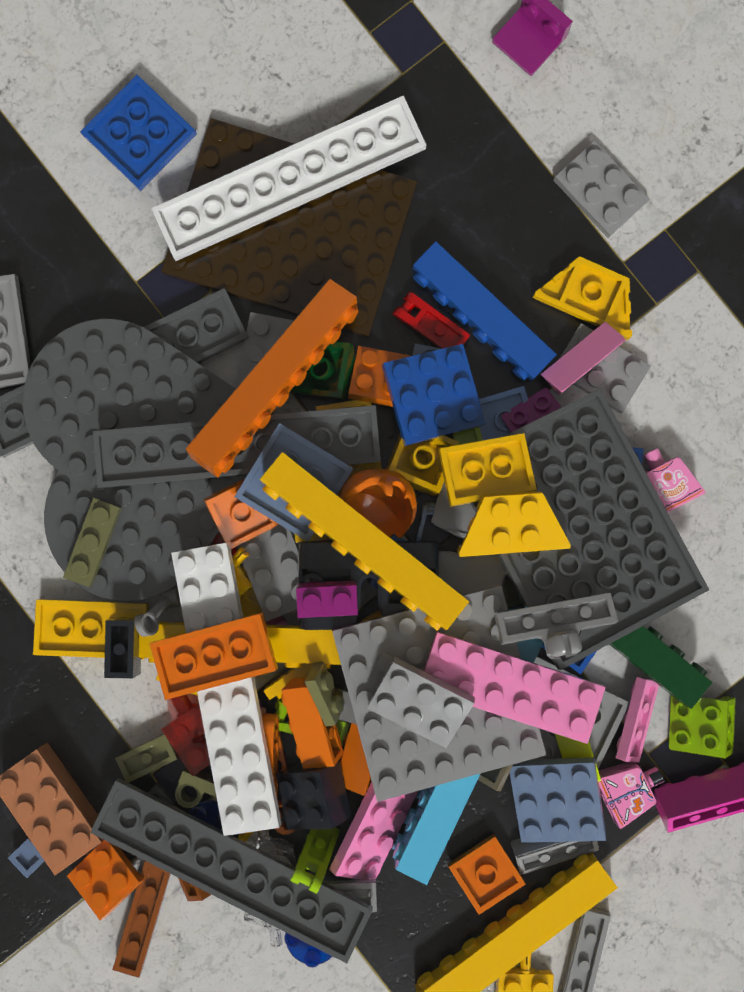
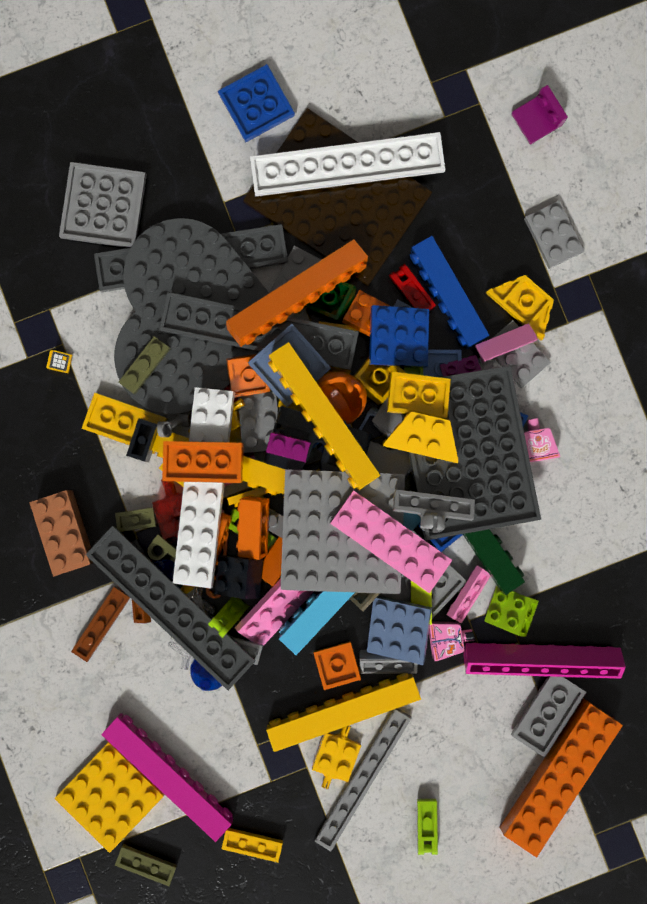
camera: 15 degrees right, 0 degrees up
sand blue plate [8,838,44,878] -> none
orange plate [67,840,144,921] -> none
olive plate [304,662,344,726] -> none
light grey plate [367,657,475,748] -> none

